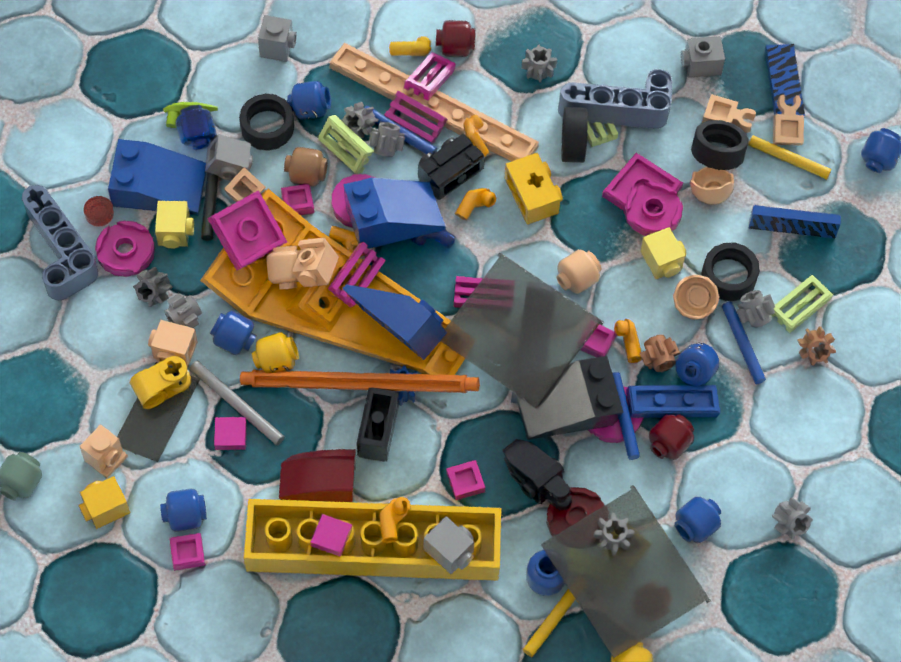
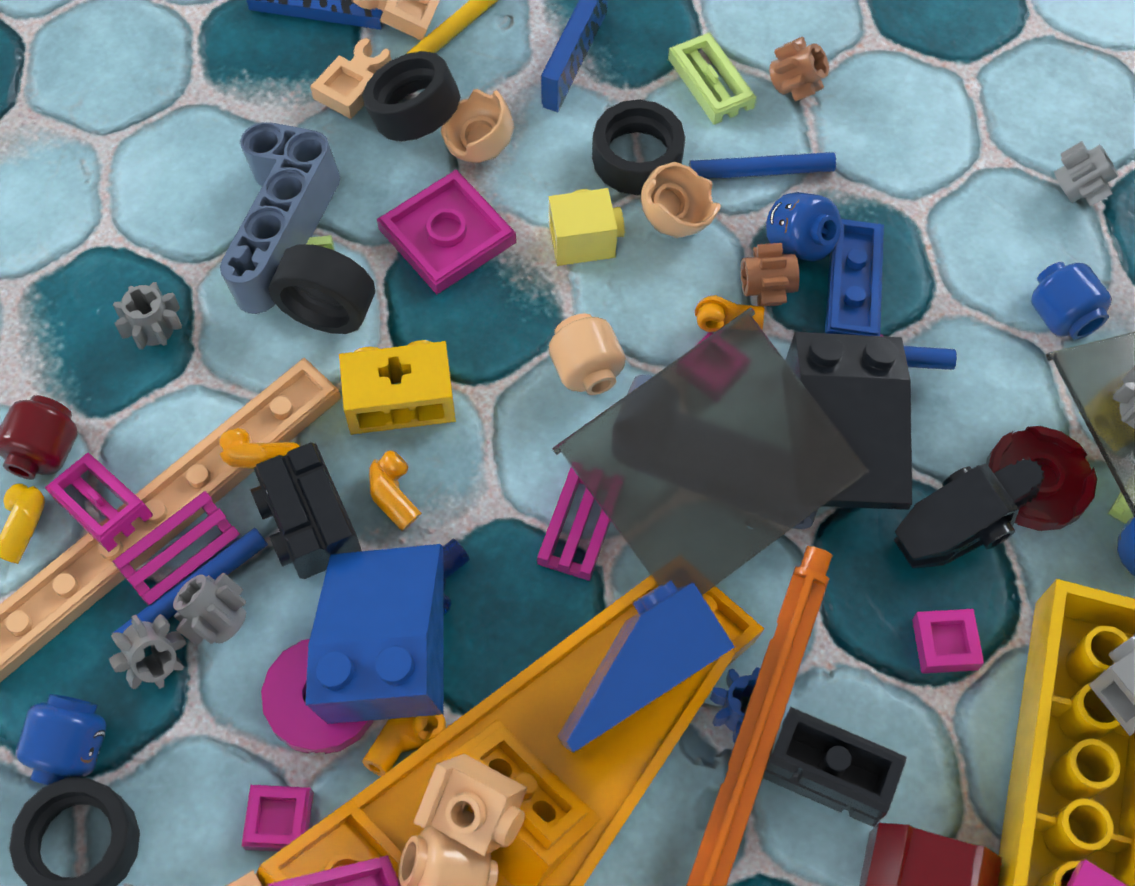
camera: 75 degrees left, 0 degrees up
medium nougat head [284,147,328,187] -> none
yellowish green tile [318,115,374,174] -> none
dark pink tile [328,242,385,307] -> none
light orange arm [379,497,411,543] -> none
dark pink tile [624,182,683,236] -> none
dark red head [649,414,694,460] -> none
light grey brick [681,36,725,78] -> none
light grey gear [737,290,775,327] -> none

